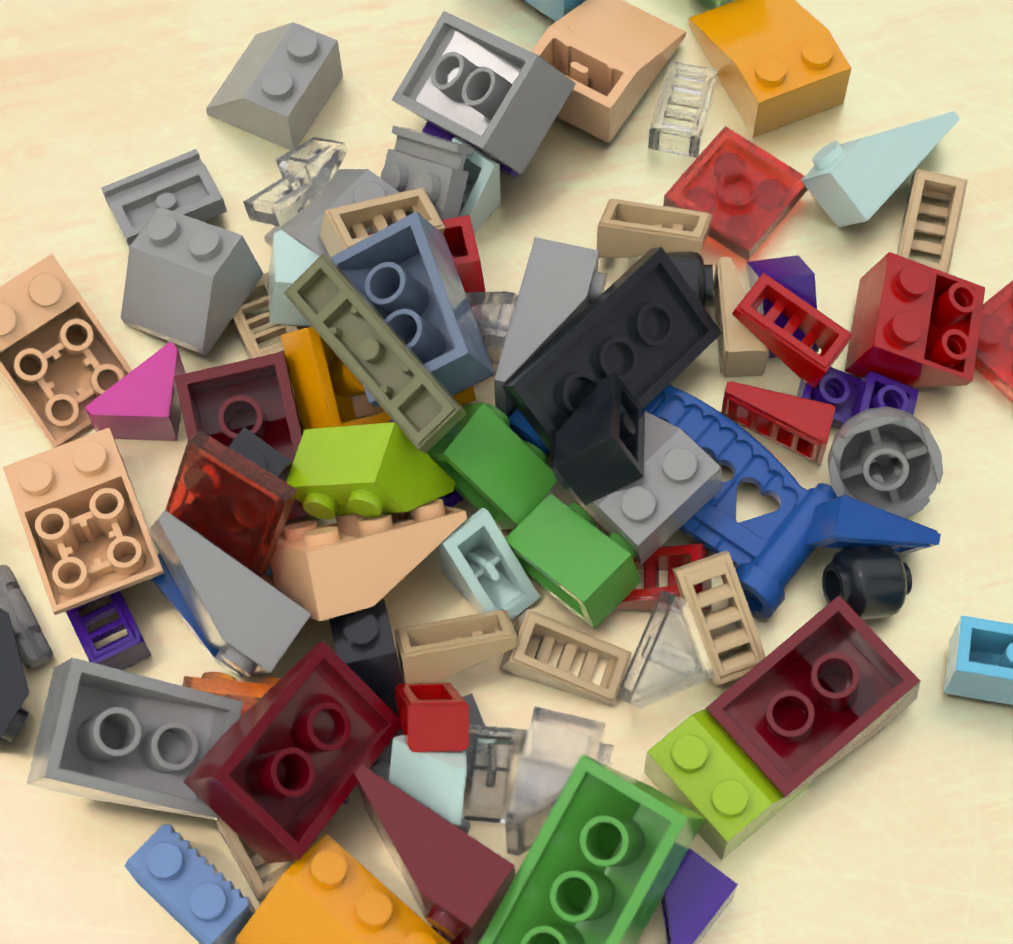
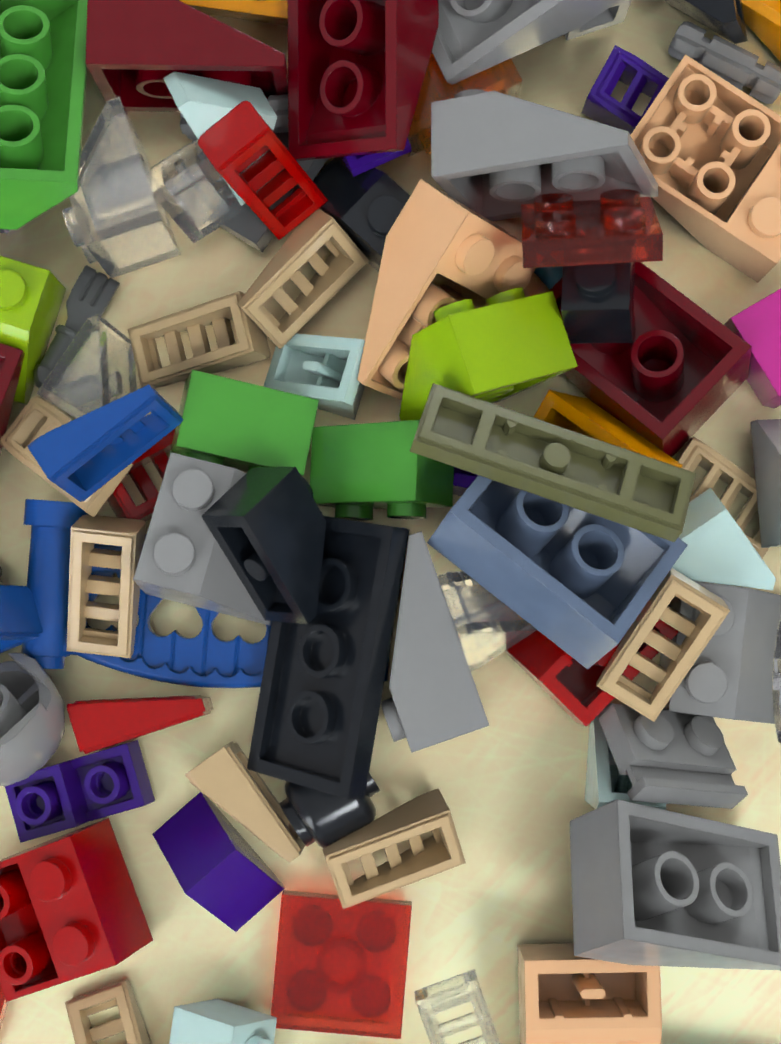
camera: 145 degrees right, 20 degrees up
red slope [732,272,853,389] -> none
none -> blue slope [27,384,183,502]
none -> dark grey piece [33,265,120,391]
none -> tan slope [66,514,146,658]

